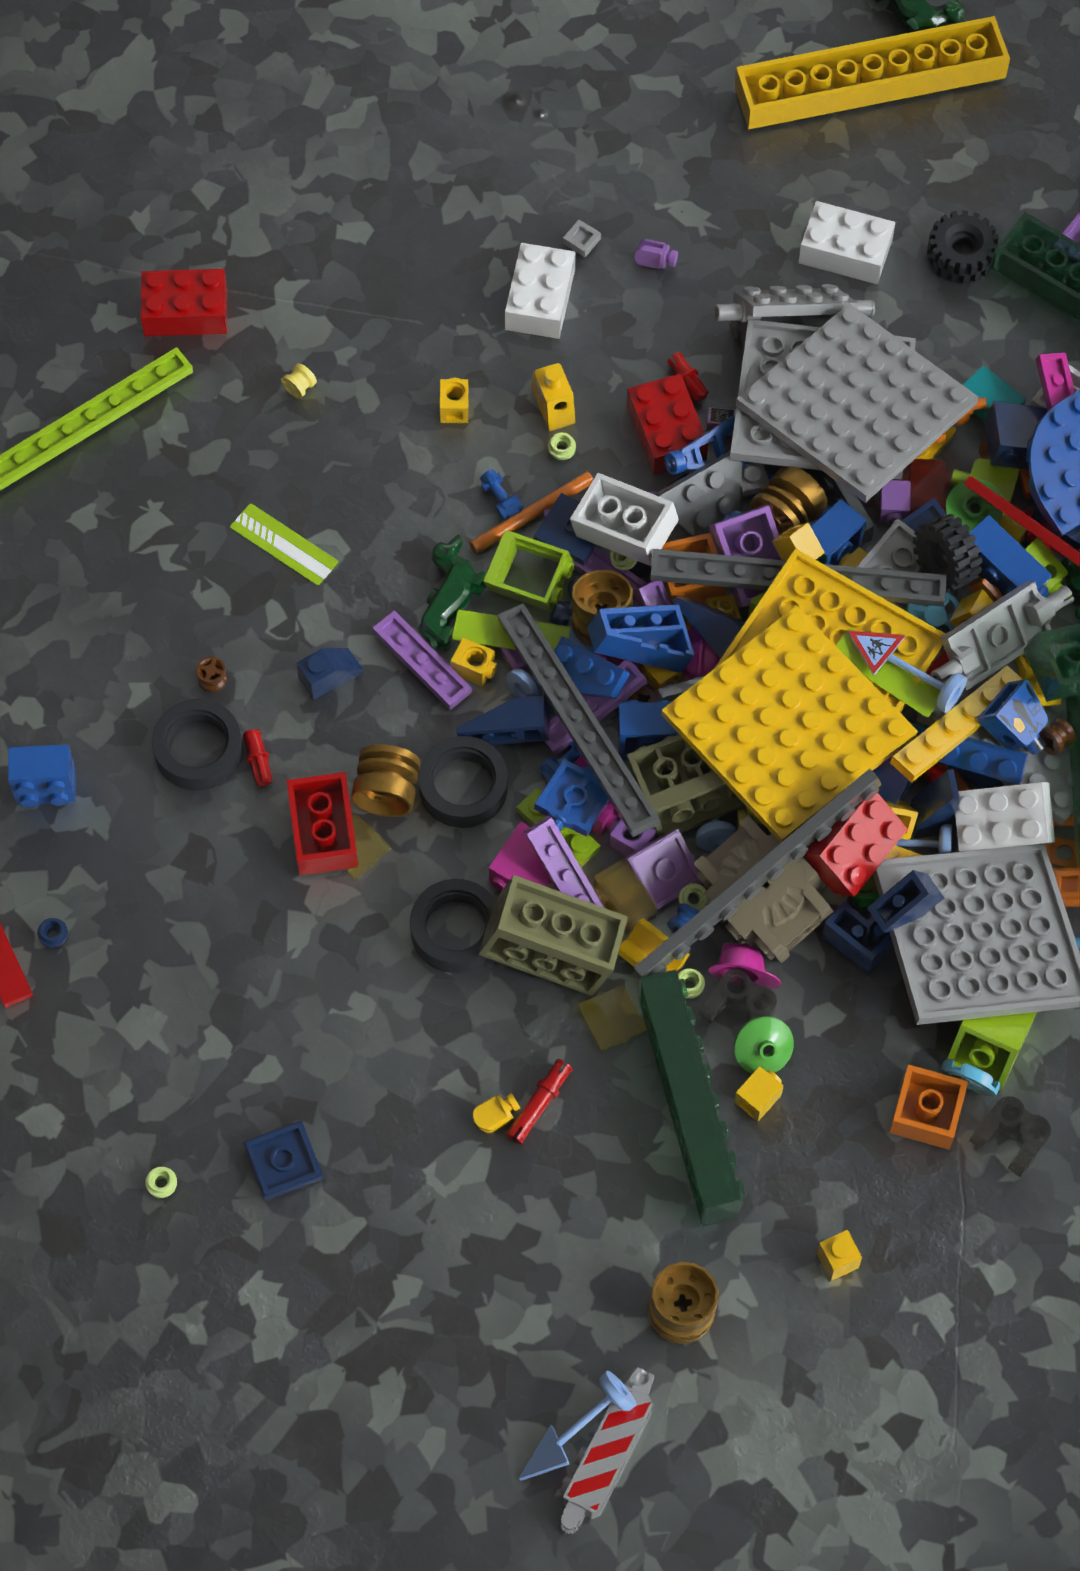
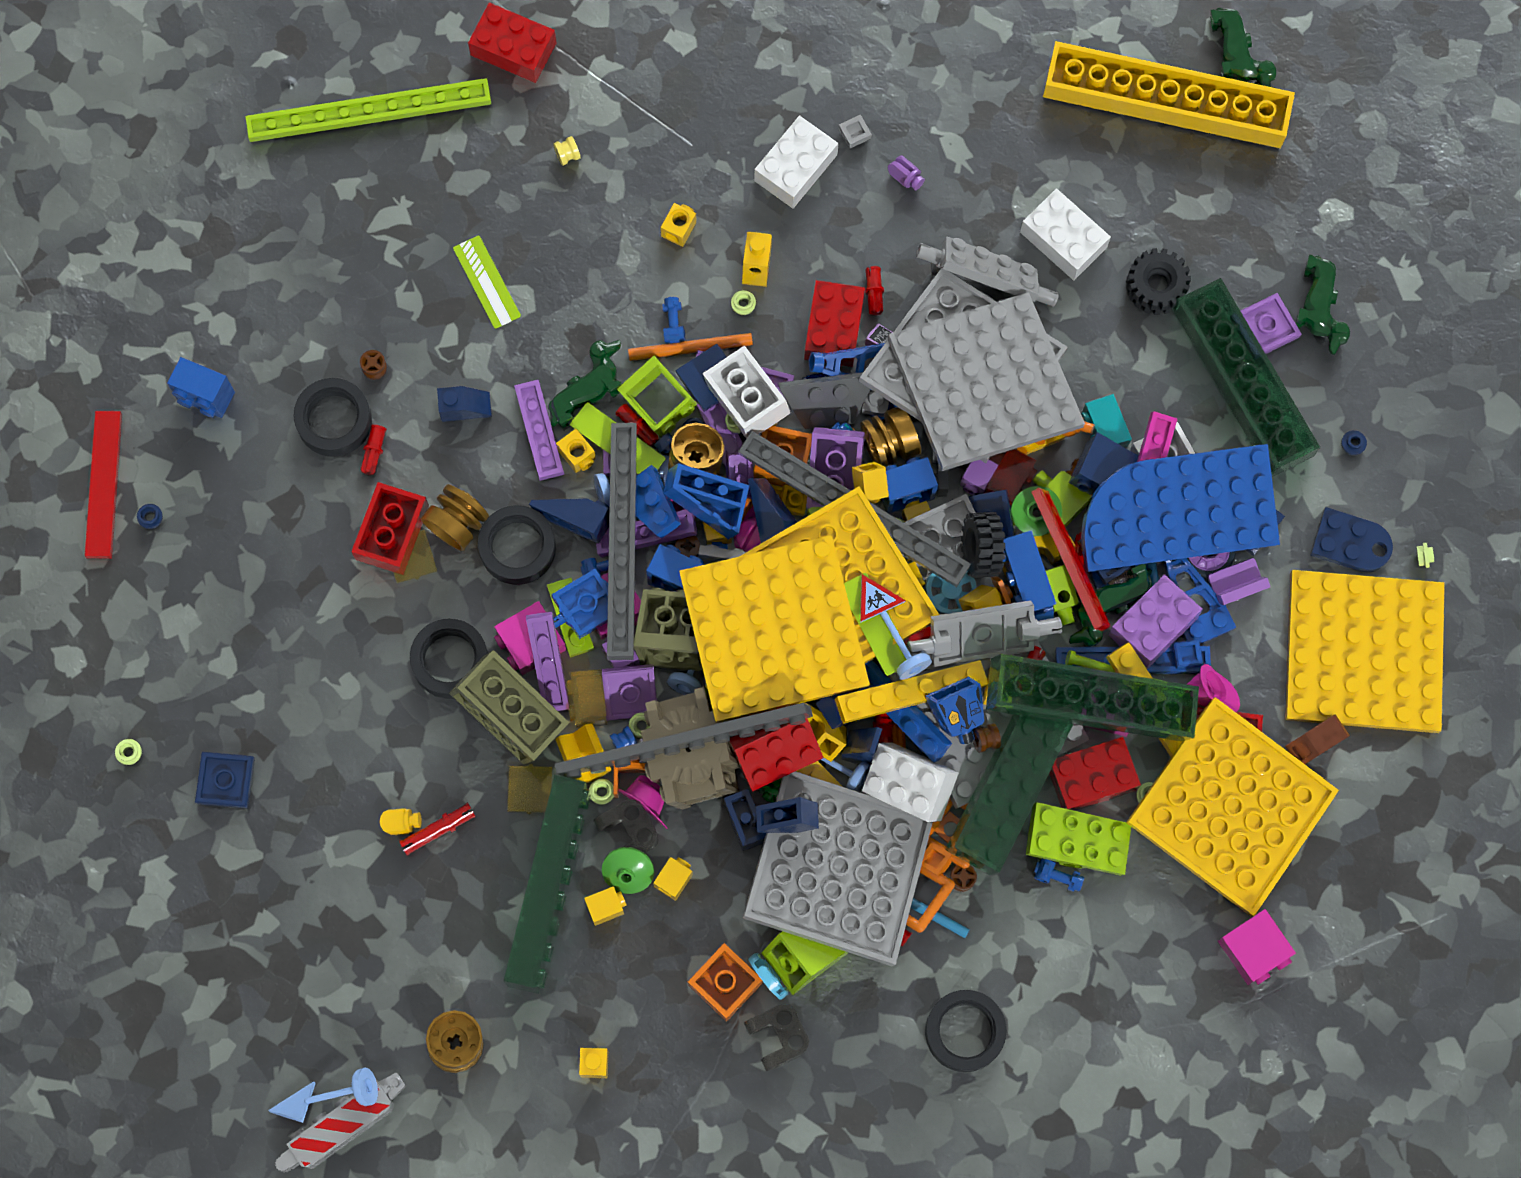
camera: 25 degrees right, 10 degrees up
none -> orange bracket [614,759,646,798]
none -> red axle [615,403,659,447]
none -> yellow brick [653,857,693,901]

